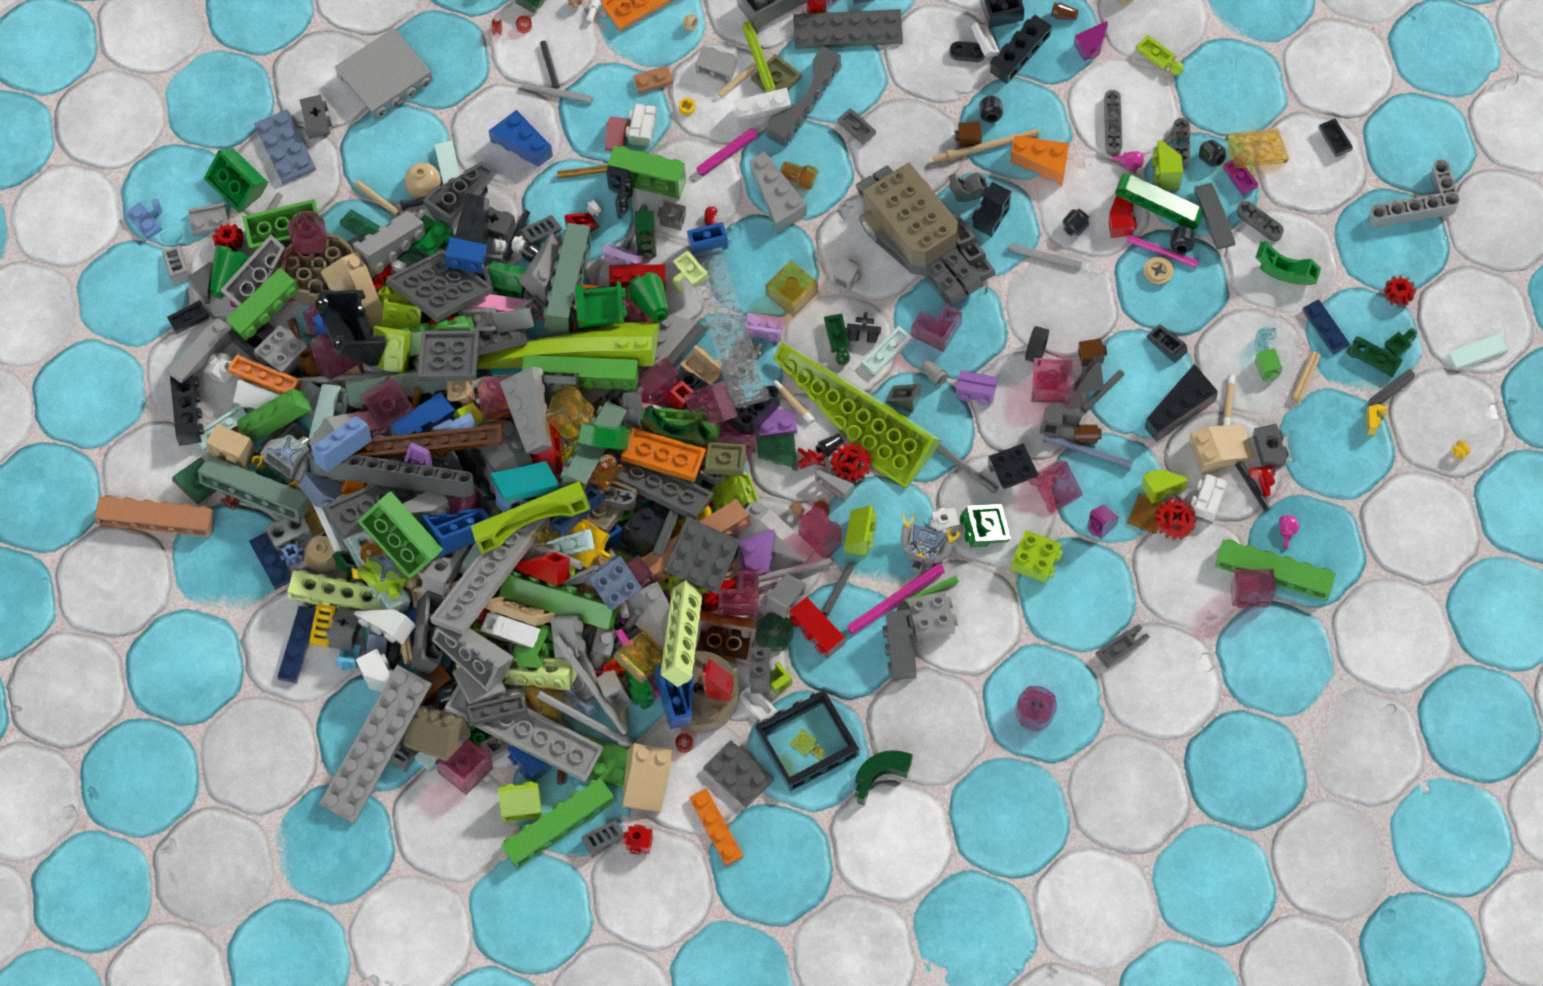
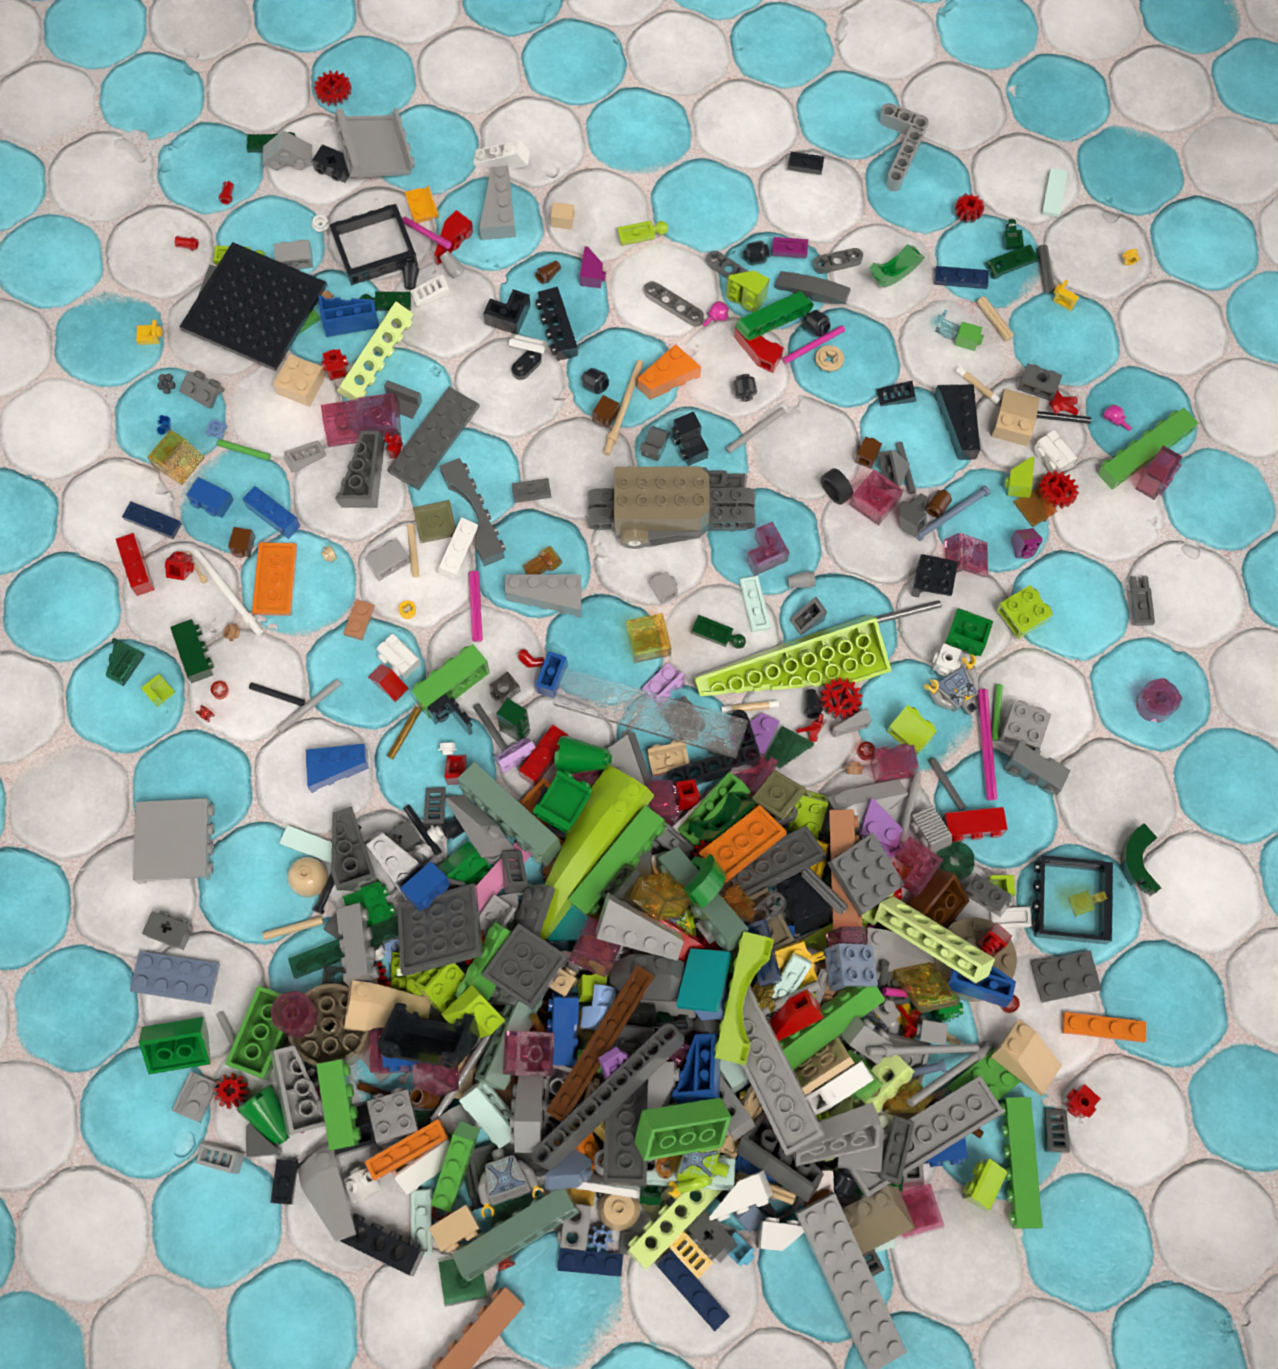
camera: 60 degrees left, 5 degrees up
medium blue plate [125,199,162,241] -> none
medium blue brick [311,416,372,472] -> none
light grey tile [494,308,534,333] -> none
yellowish green plate [672,250,709,293] -> none
clear pink brick [684,381,738,426] -> none
lime axle [742,21,775,92] -> none
black hips [847,312,881,344] -> none
medium lavender brick [956,370,998,405] -> none
clear yellow plate [1225,128,1289,168] -> none

